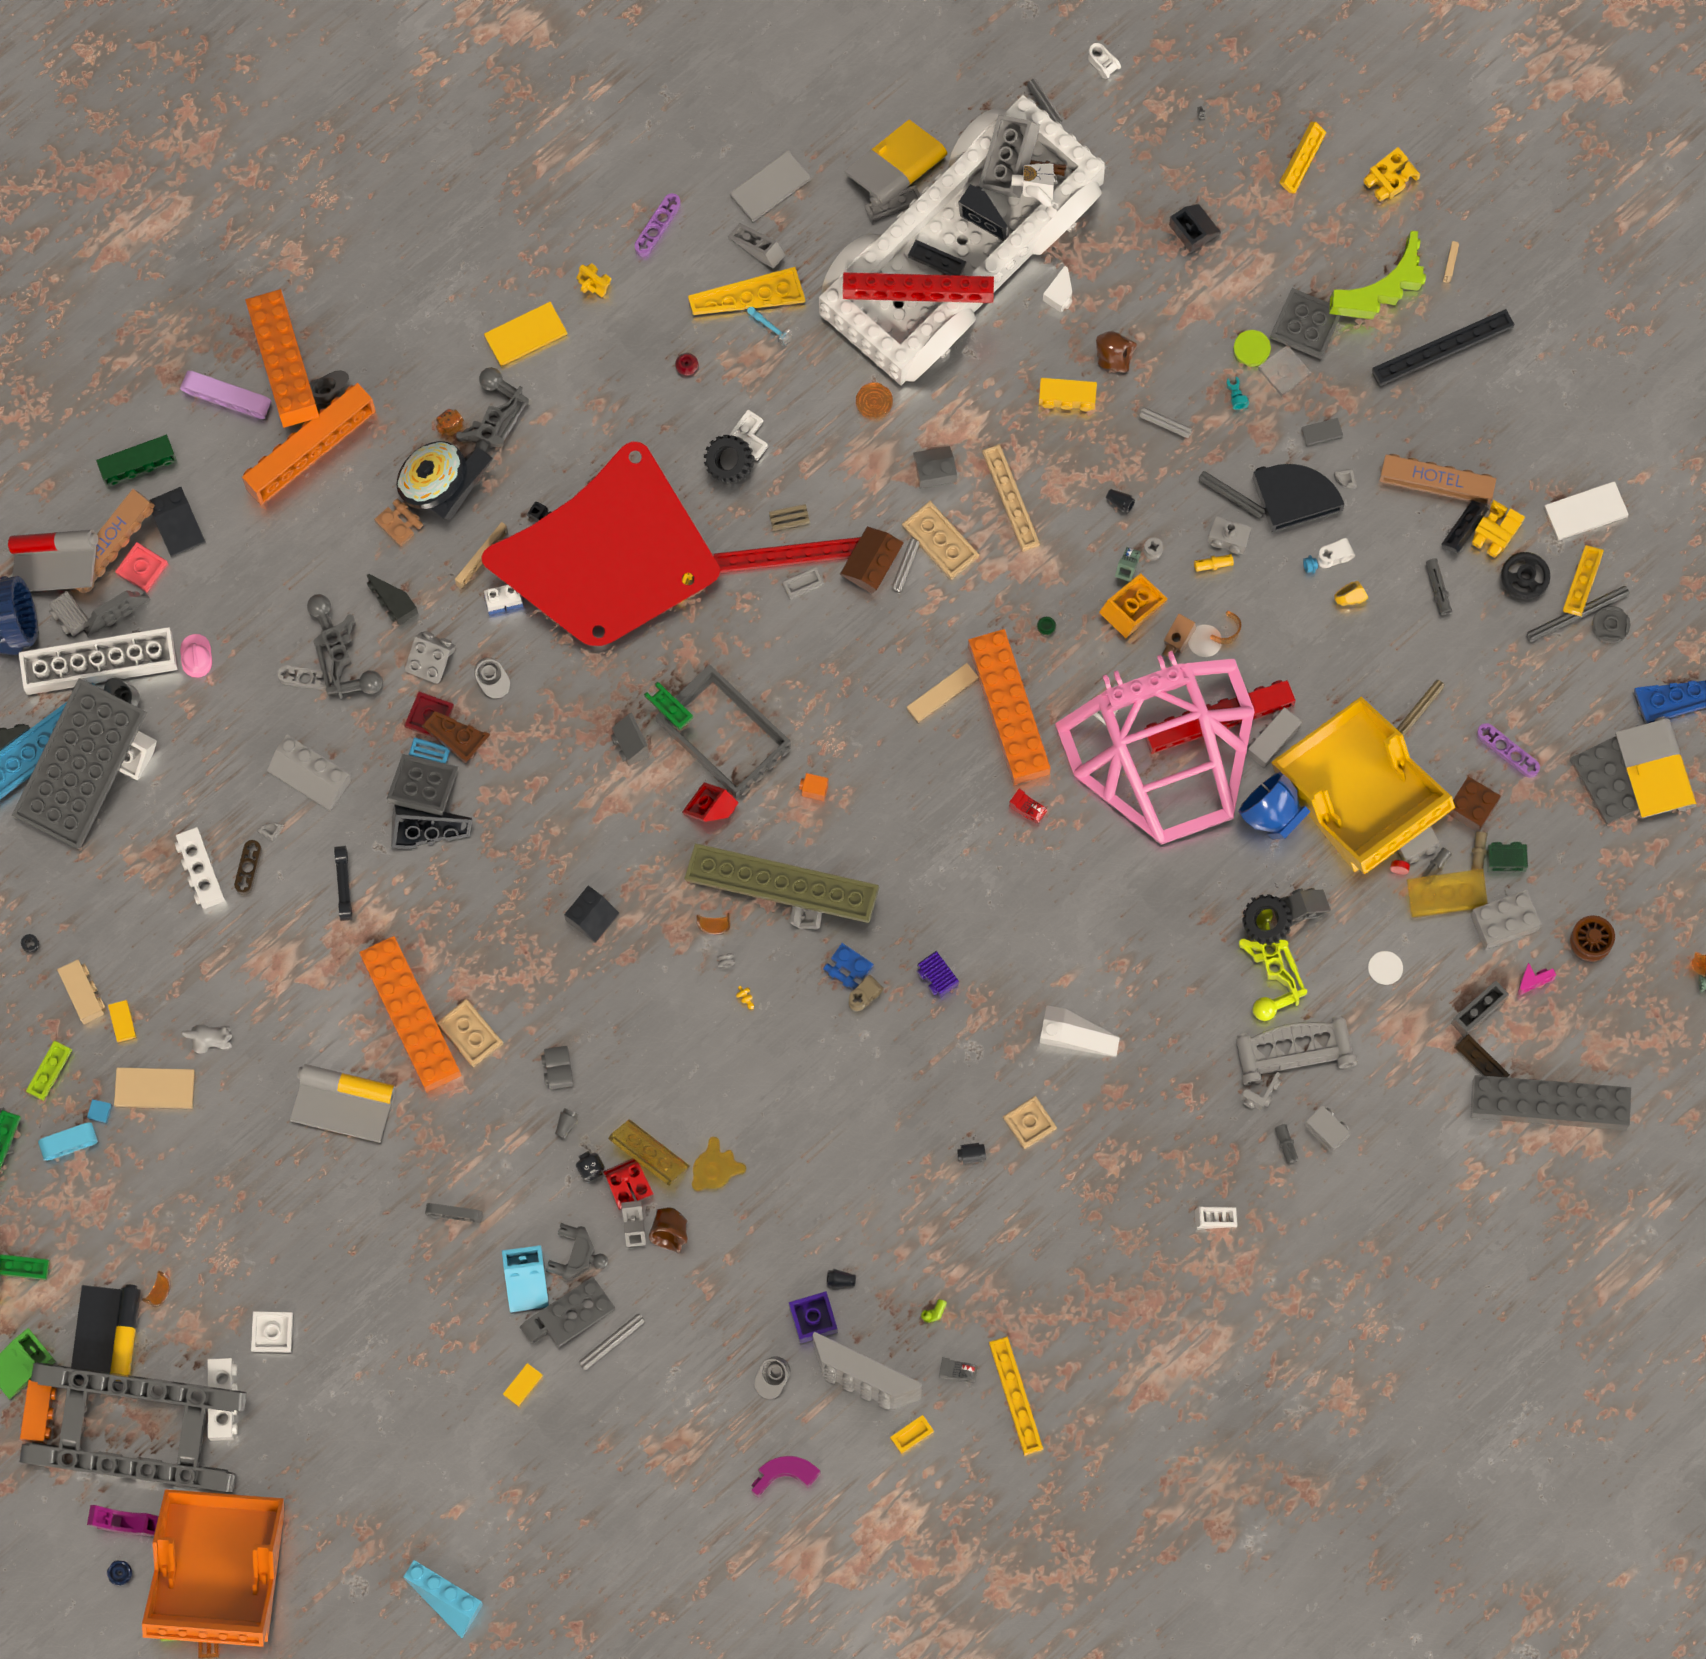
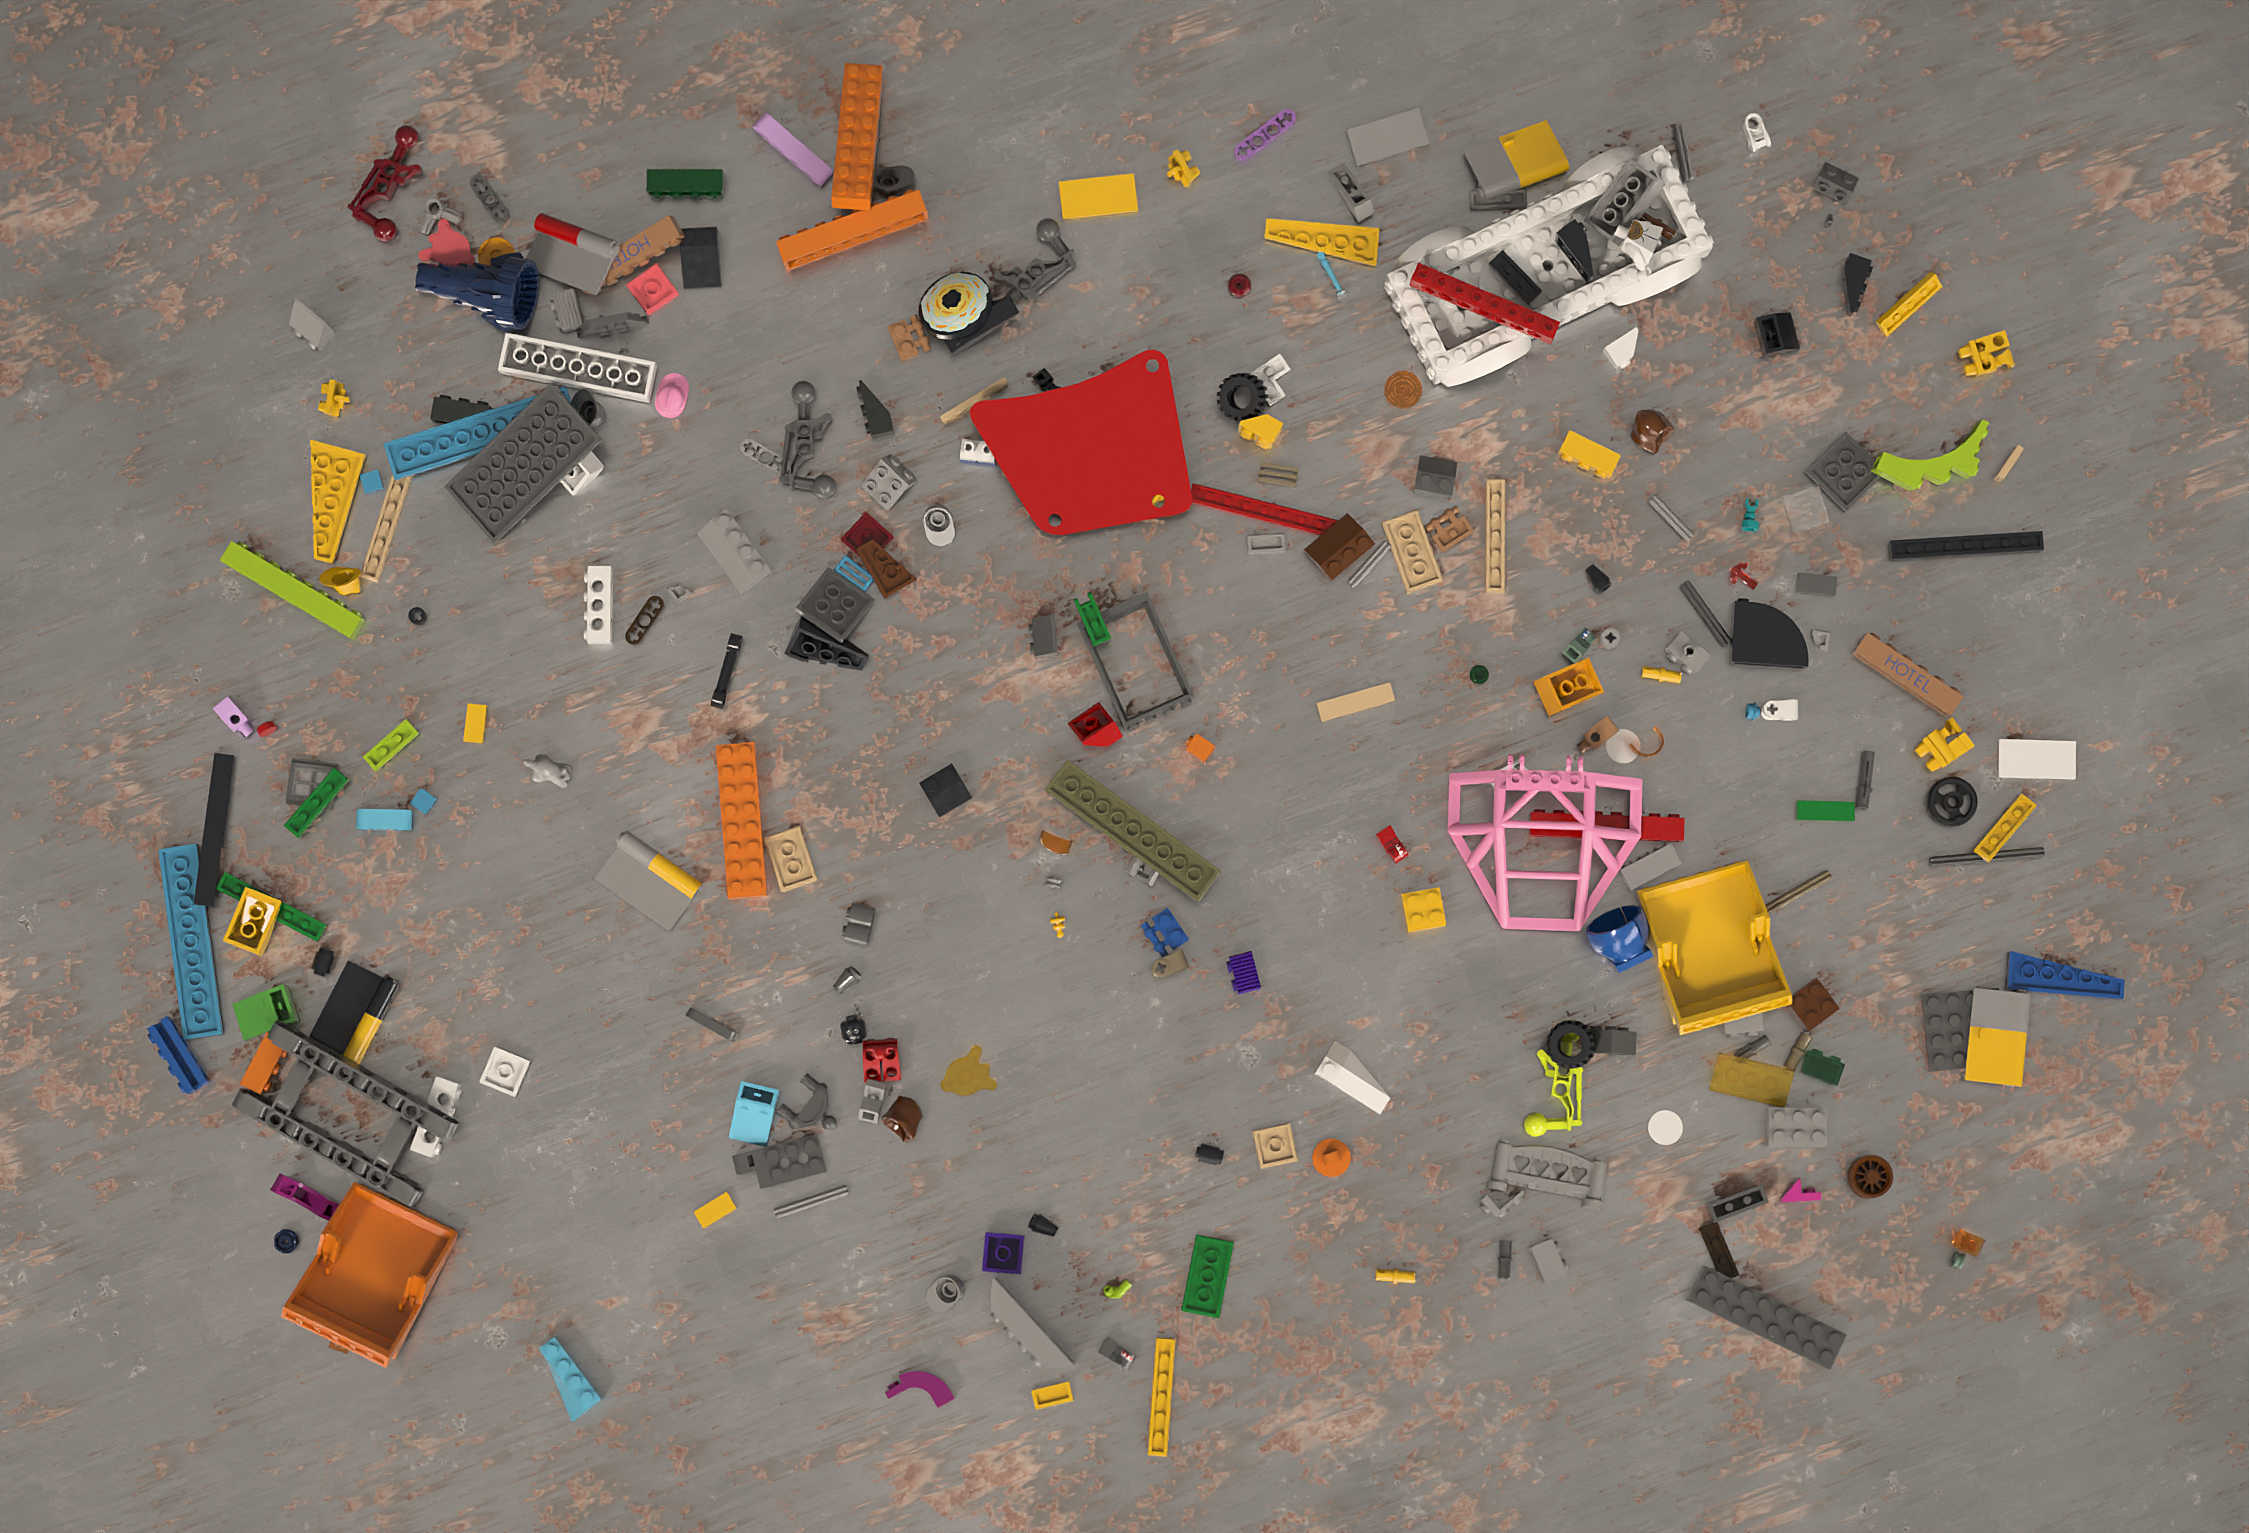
camera: 20 degrees right, 10 degrees up
tan brick [57,960,105,1025] -> none
tan tile [114,1068,195,1109] -> none
clear orange helmet [142,1271,170,1307] -> none
clear orange head [435,409,464,437] -> none
clear yellow tile [608,1119,690,1186] -> none
orange brick [968,629,1051,786] -> none
white slope [1194,1207,1237,1229] -> none
lime tile [1233,330,1271,367] -> none
yellow rock [1334,581,1369,606] -> none
tile [1390,860,1410,875] -> none
black plate [1441,500,1489,553] -> none
medium lavender beam [1477,723,1540,778] -> none
dark grey tile [1592,606,1631,644] -> none
none -> black brick [311,947,335,977]
none -> green tile [1181,1234,1234,1319]
none -> yellow slope [1238,414,1284,450]
none -> orange tile [1312,1138,1351,1177]
none -> yellow pin [1375,1268,1415,1284]
none -> yellow brick [1400,887,1446,933]
none -> medium nougat plate [1424,506,1474,553]
none -> clear red piece [1729,562,1758,590]
none -> green tile [1796,800,1855,822]
none -> dark grey bracket [1812,162,1859,204]
none -> black slope [1841,253,1873,317]

